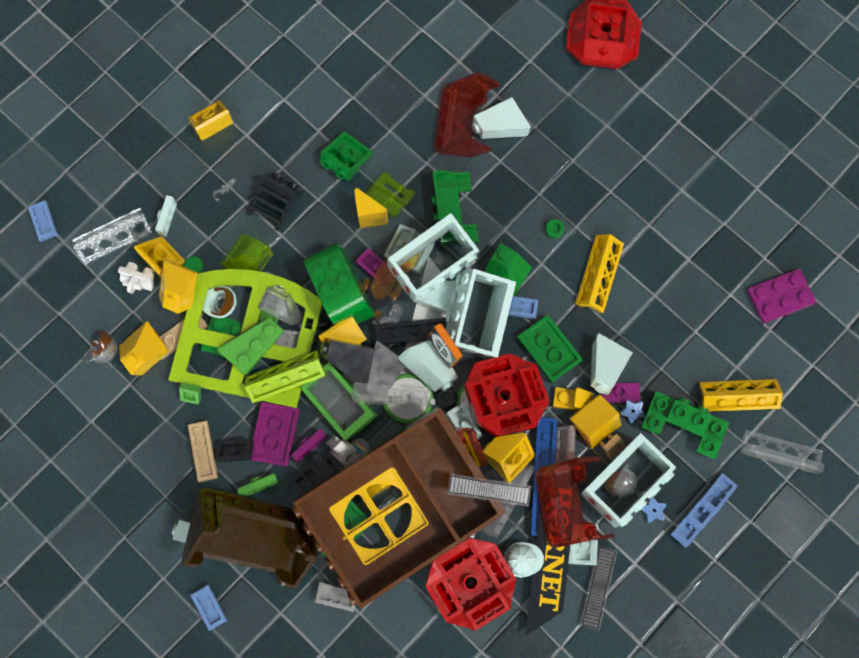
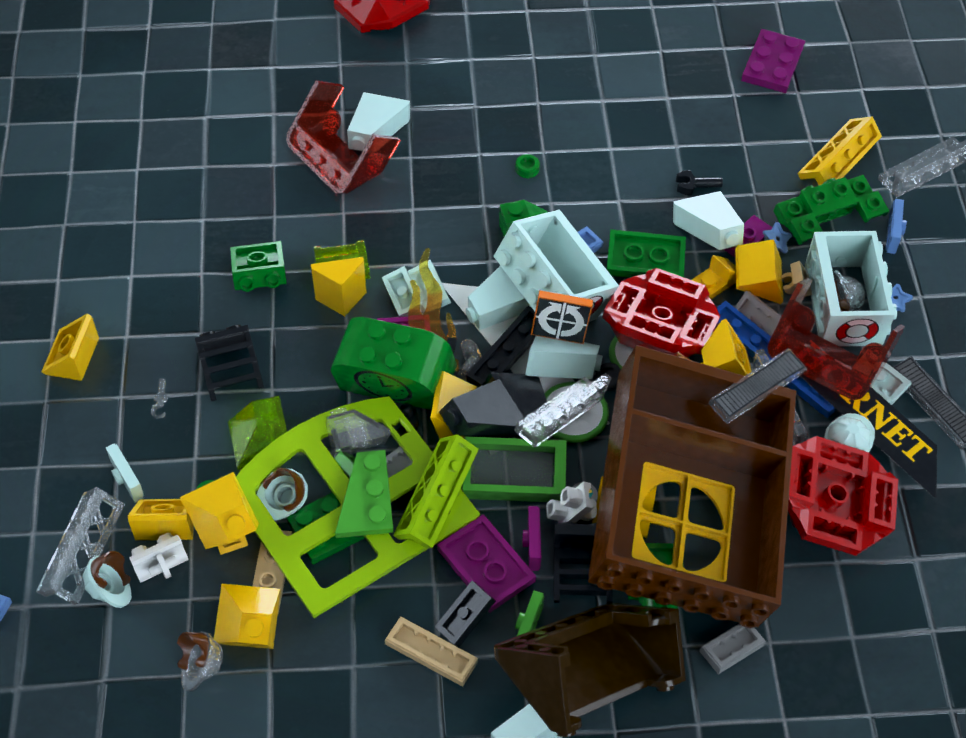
camera: 50 degrees left, 20 degrees down
bright green tile [179,382,201,404] -> none
light aqua hose [387,213,479,303] -> none
green bracket [432,170,479,246] -> none
yellow fence [575,234,624,313] -> none
medium blue slope [670,473,738,548] -> none
none -> light aqua piece [83,551,132,608]
none -> black bar [676,170,723,195]
none -> medium blue plate [886,199,907,254]

